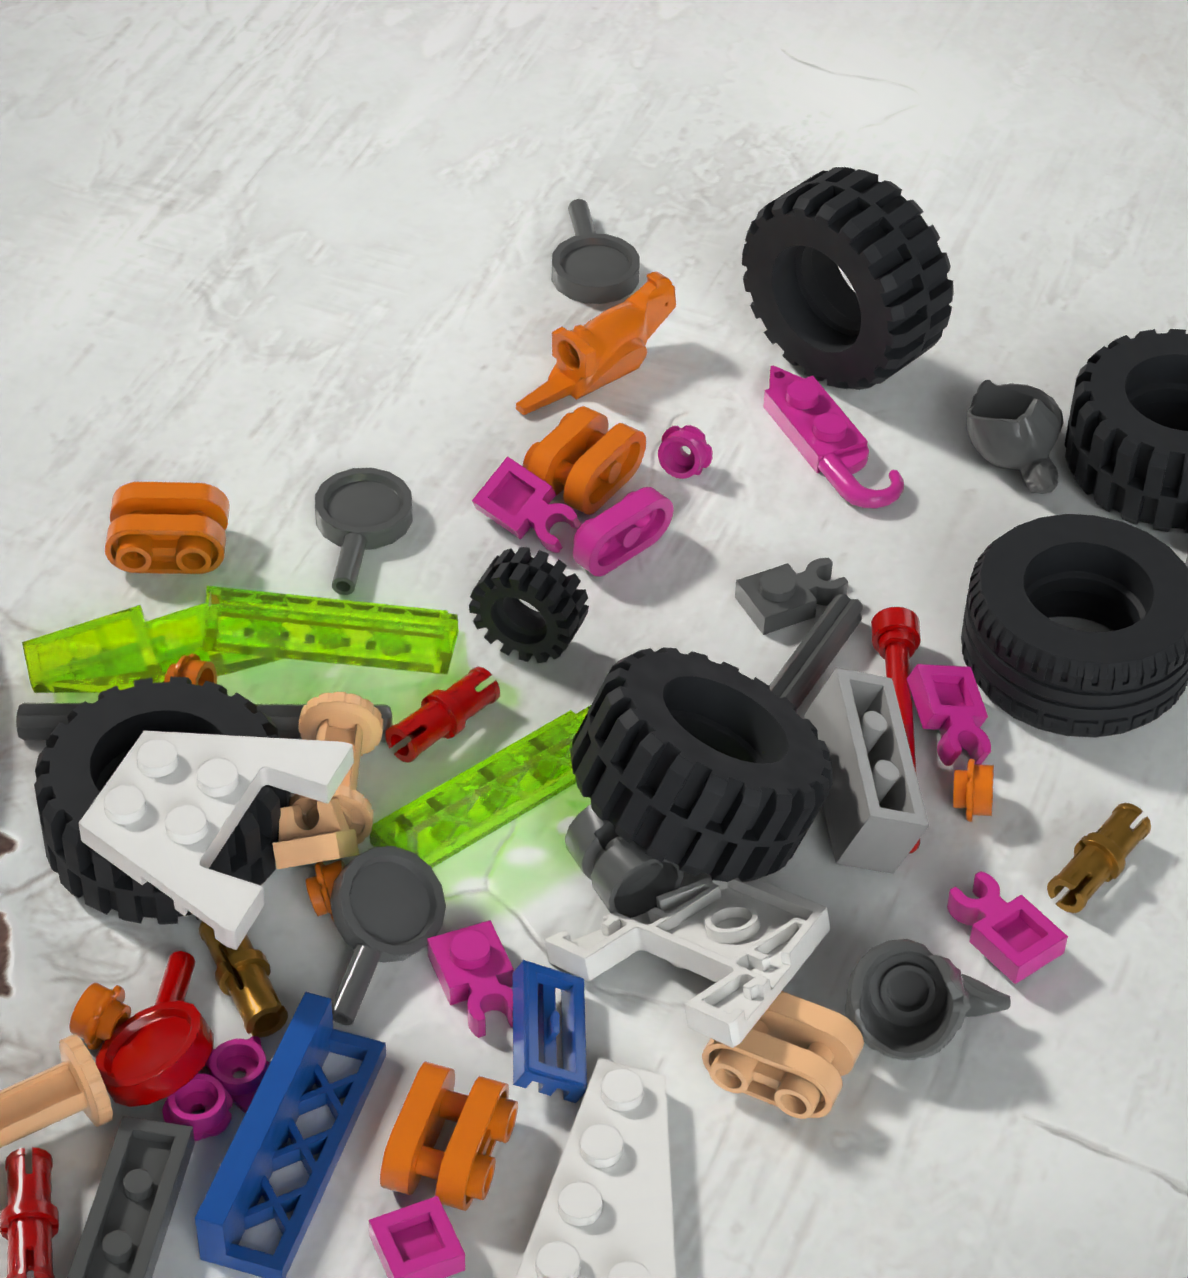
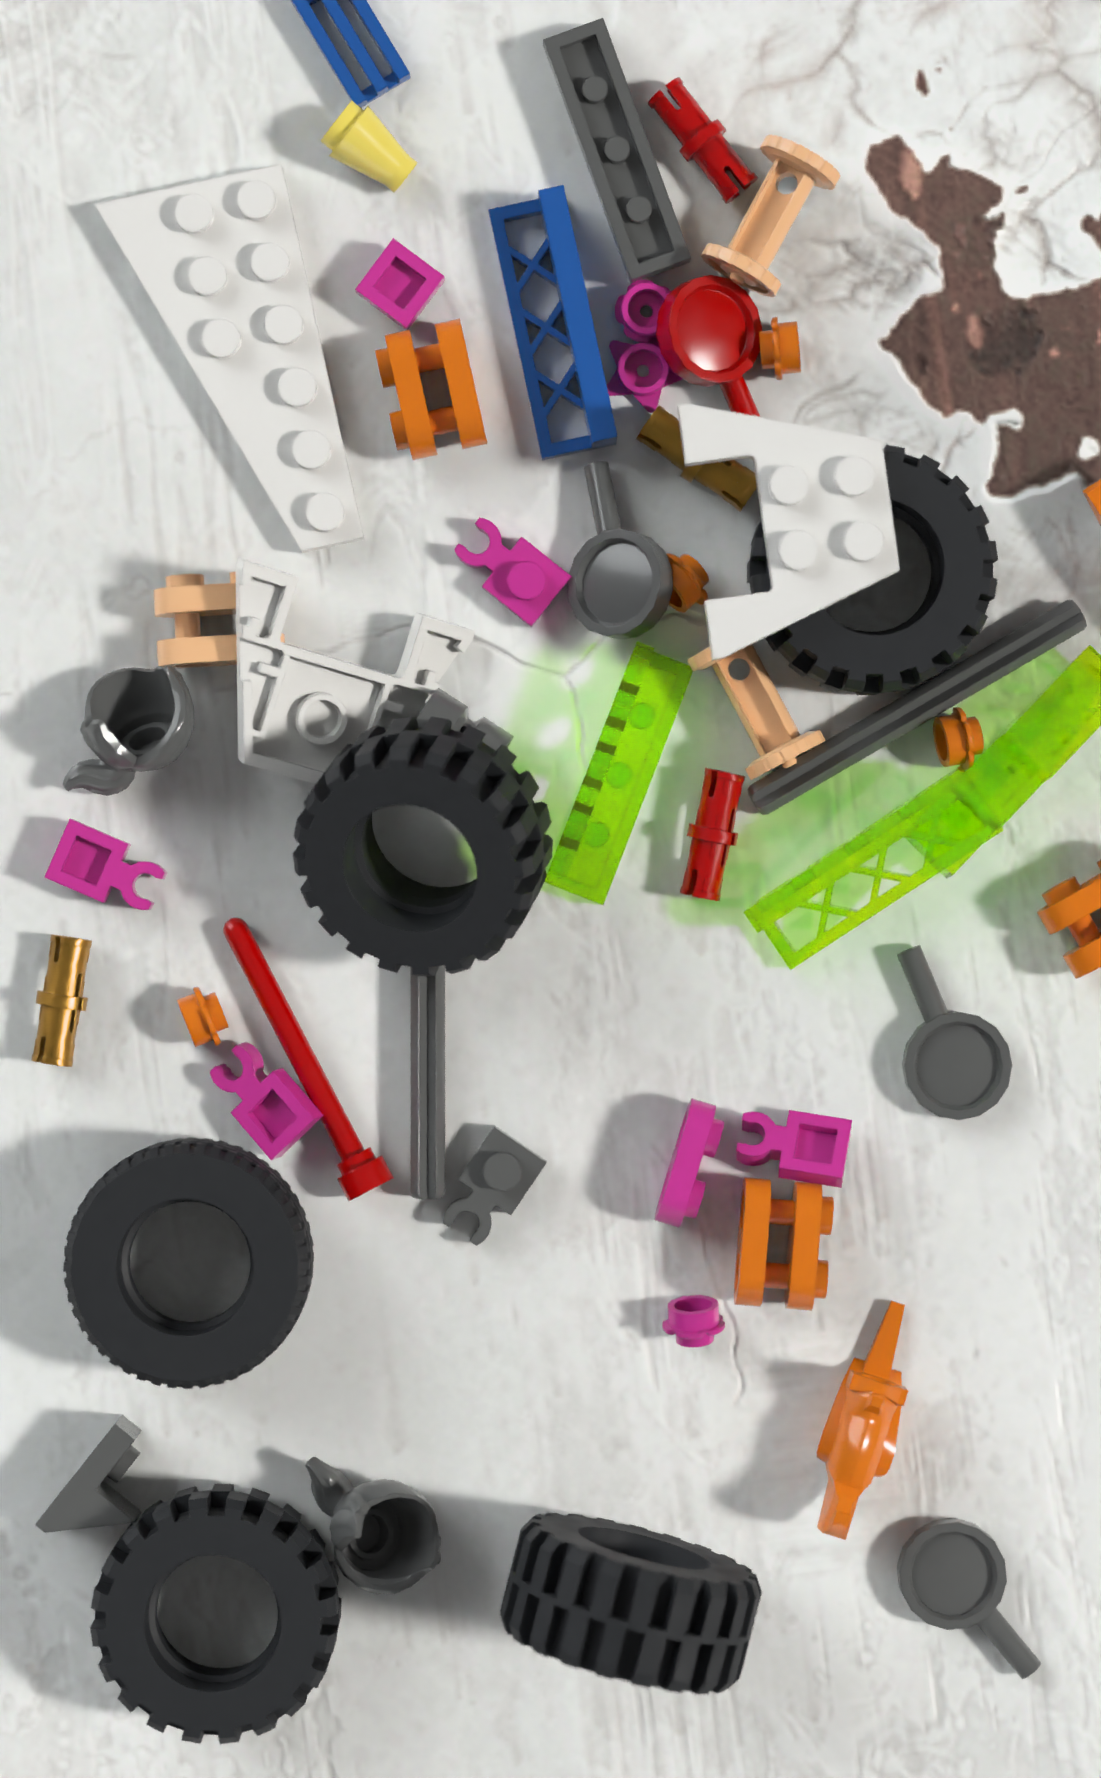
camera: 150 degrees right, 45 degrees up
light nougat tile [272,798,360,869] -> none
black tyre [469,547,589,663] -> none
blue tile [512,960,587,1103] -> none
dark pink plate [763,366,904,509] -> none
light grey brick [803,667,929,874] -> none

